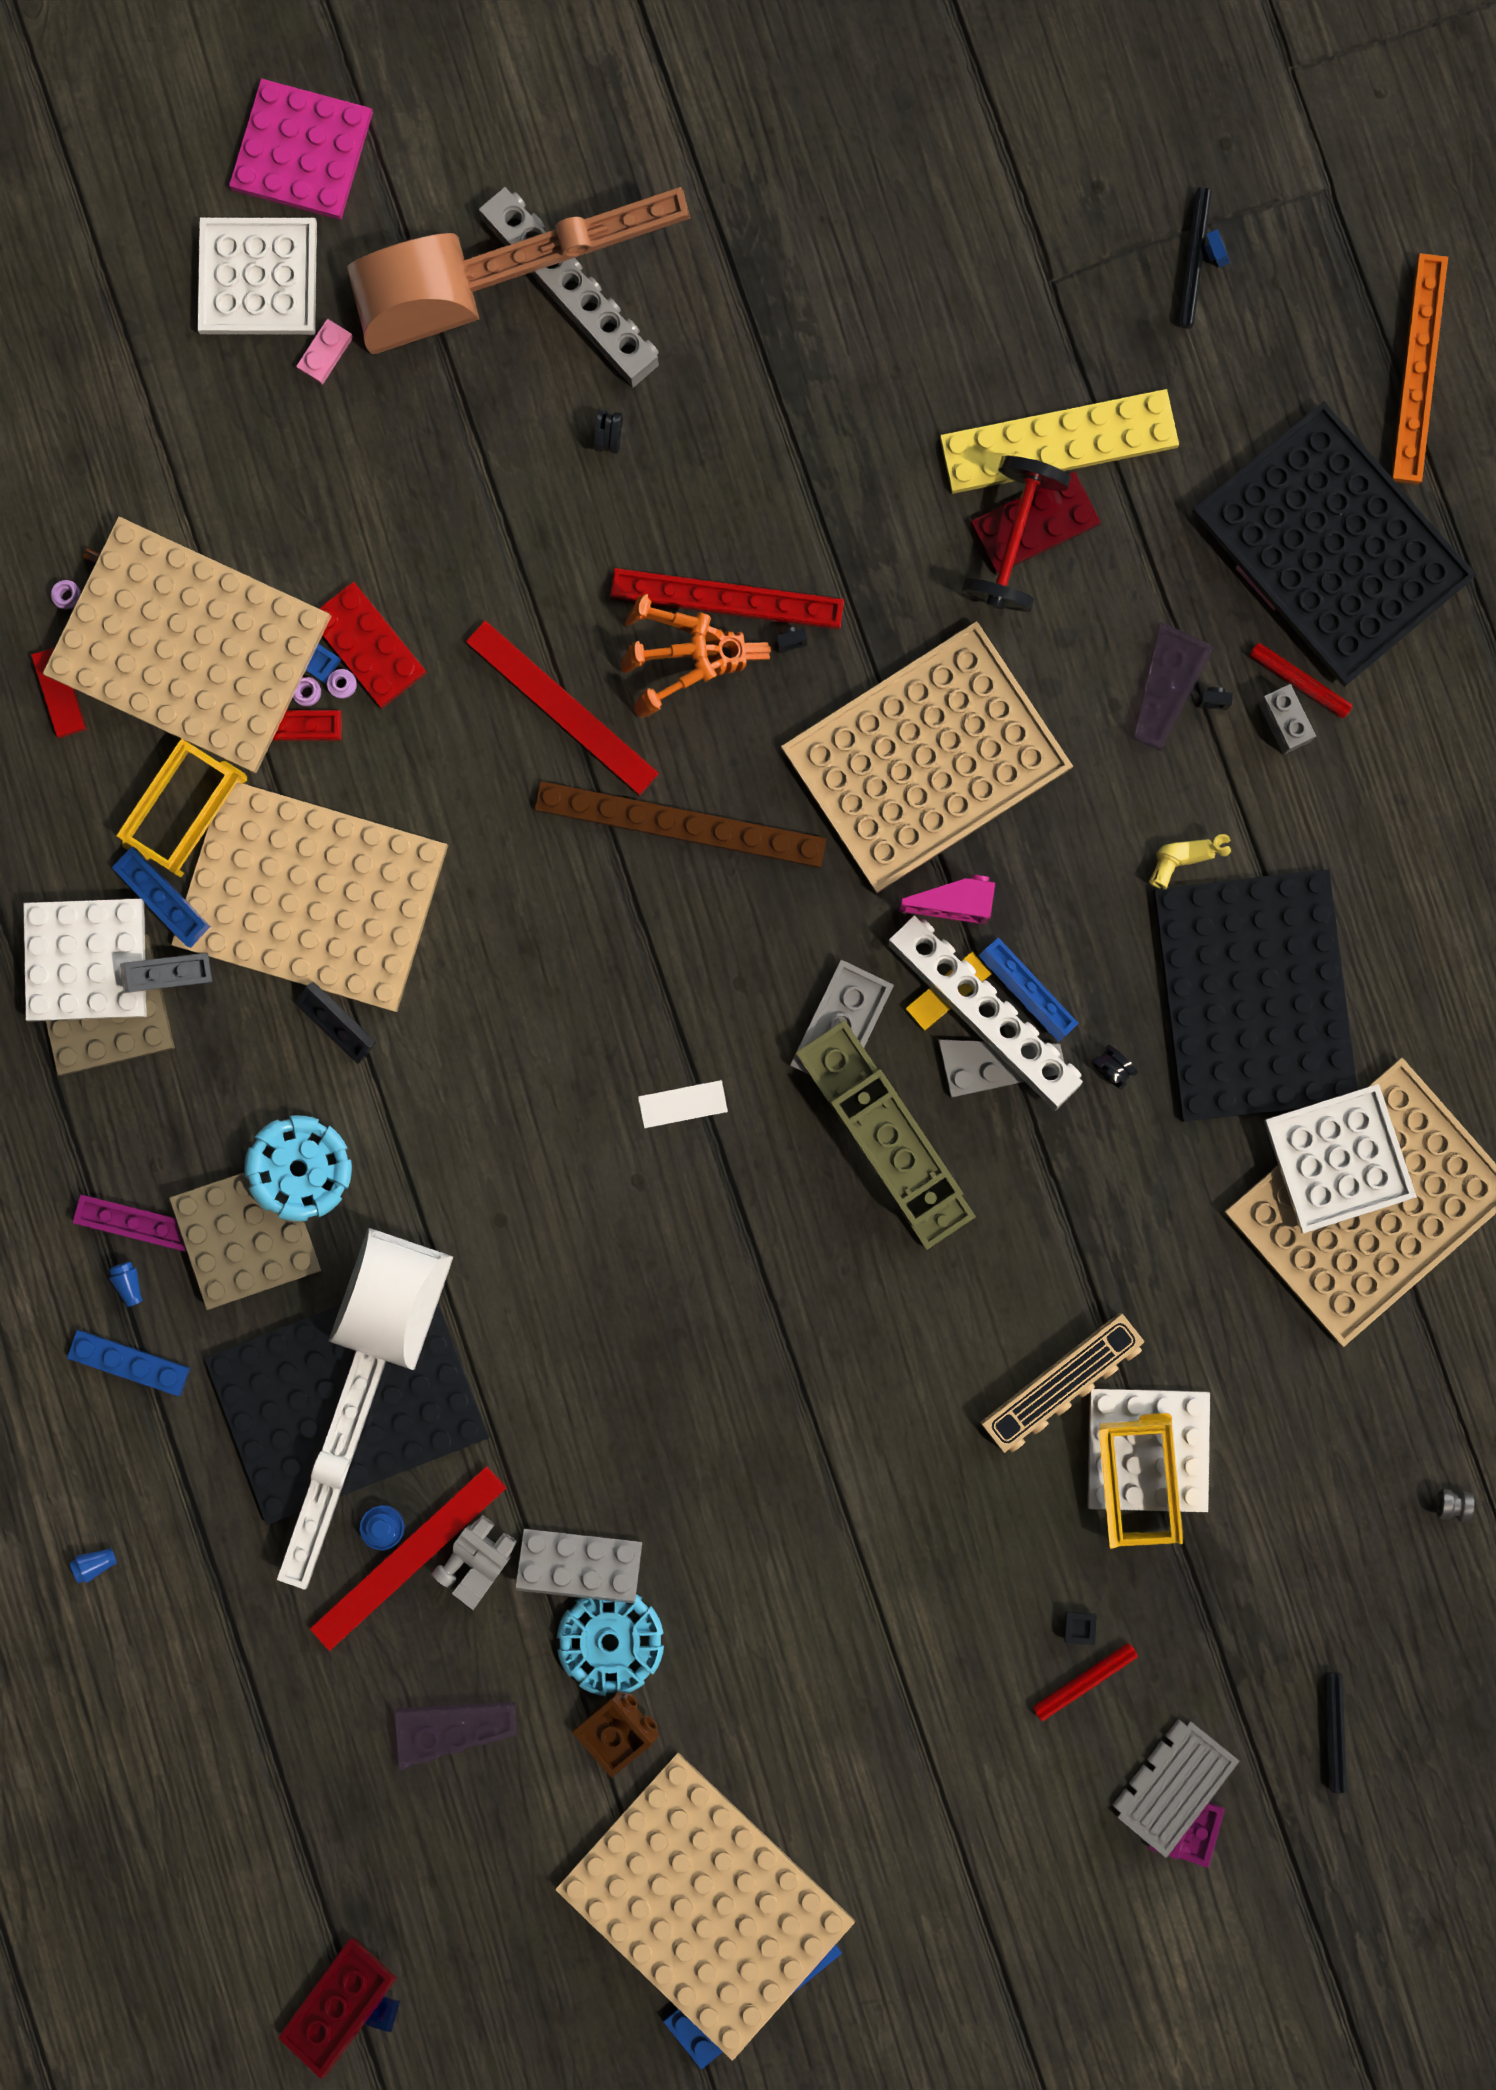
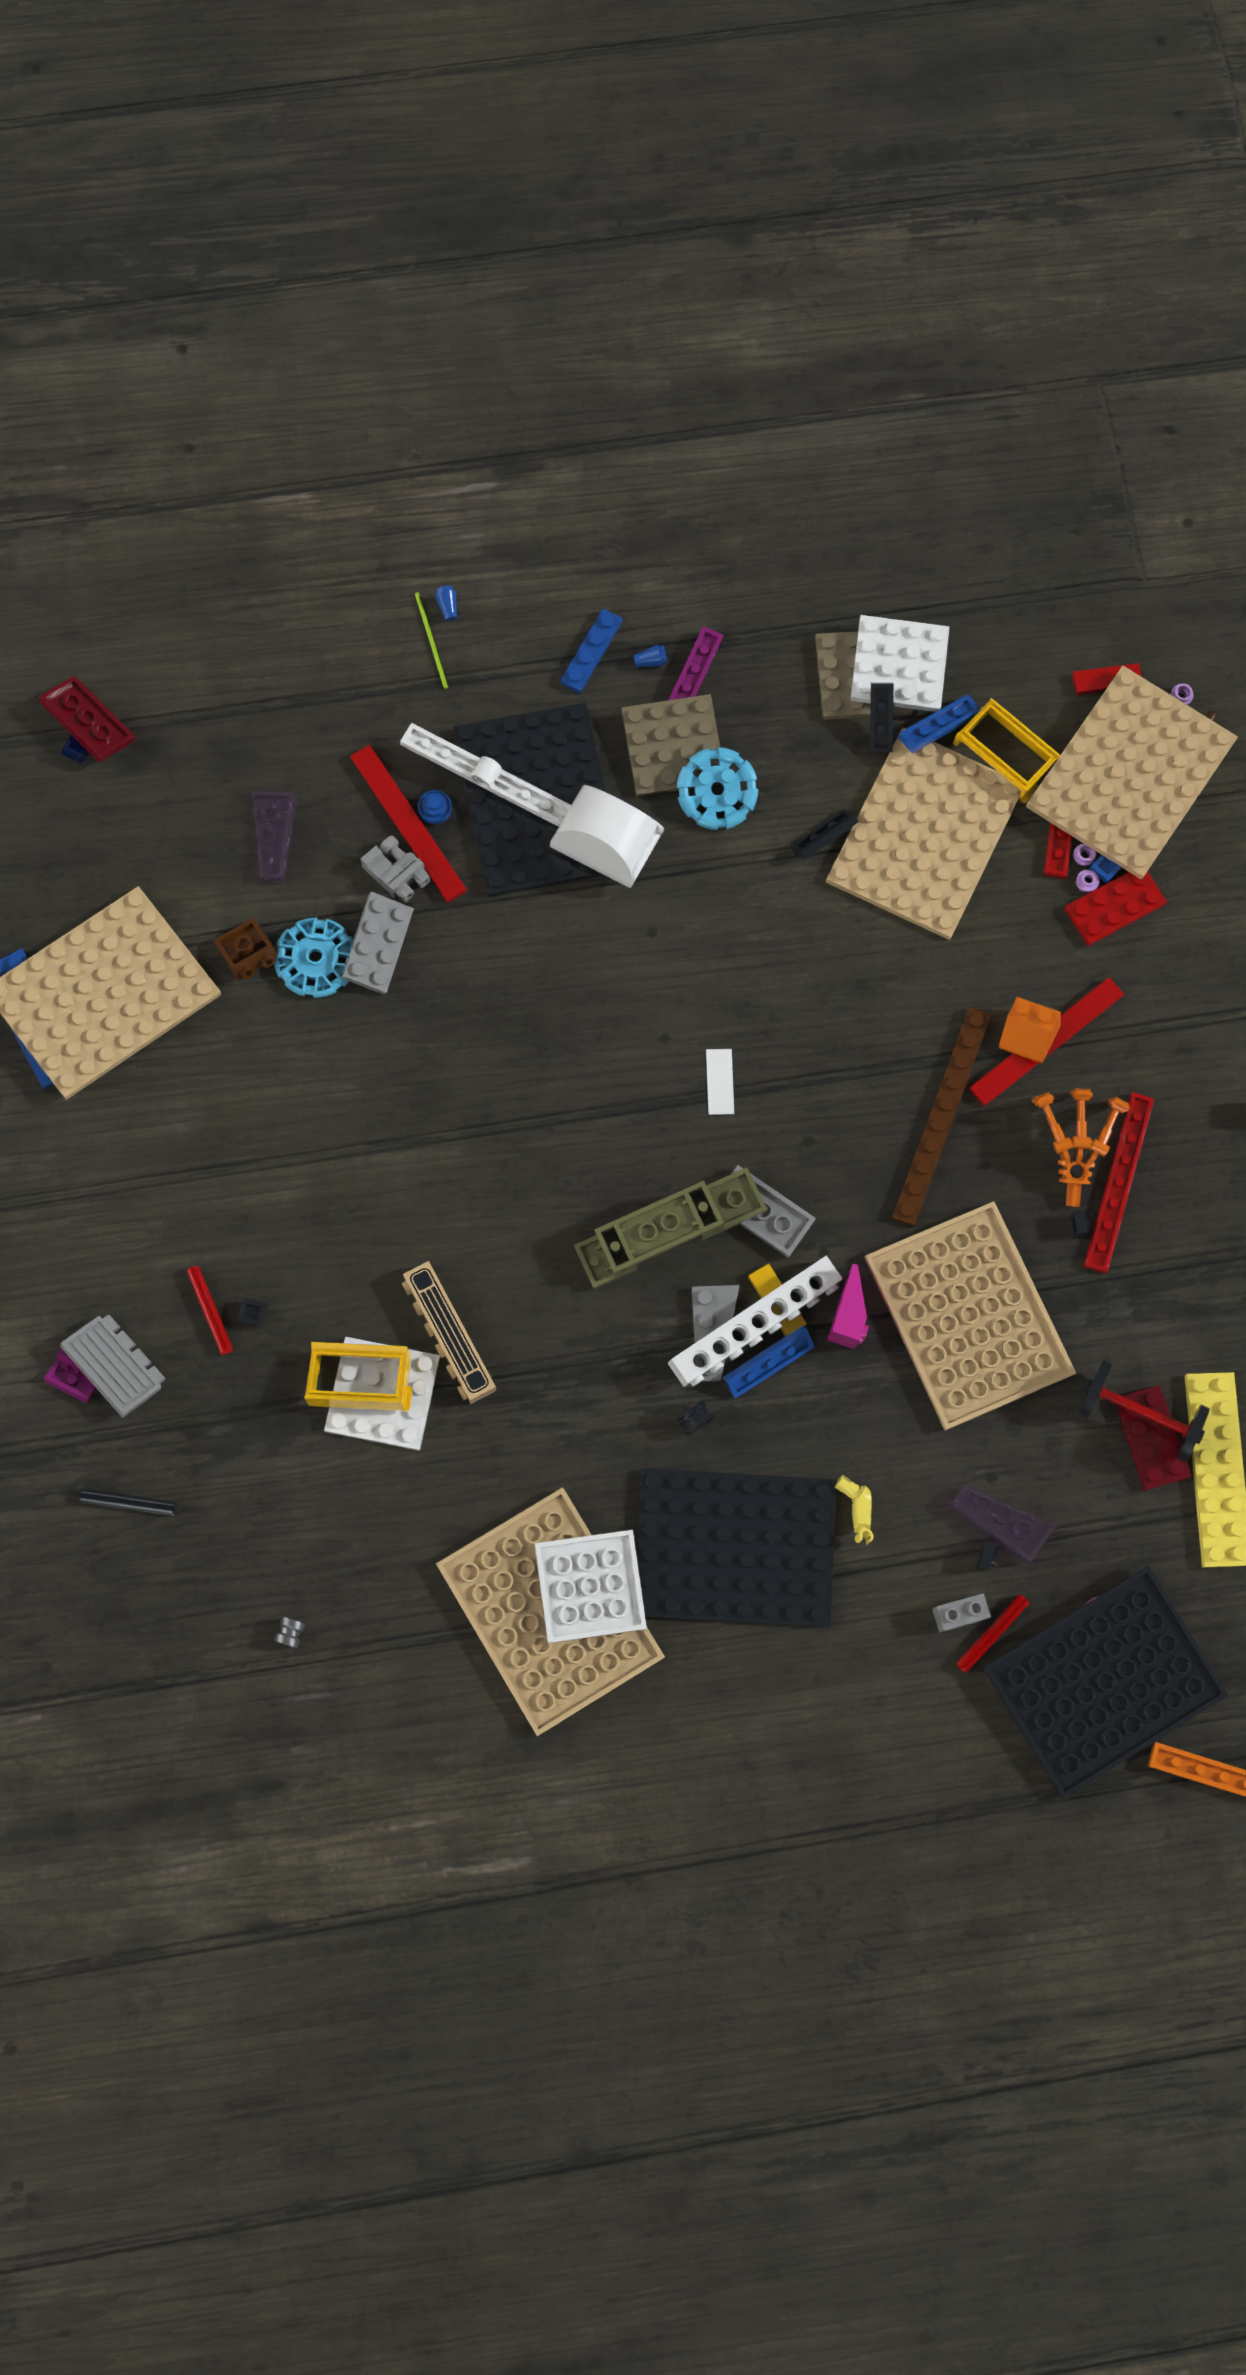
camera: 90 degrees right, 10 degrees down
none -> lime piece [415,592,448,689]
none -> orange slope [999,997,1061,1063]

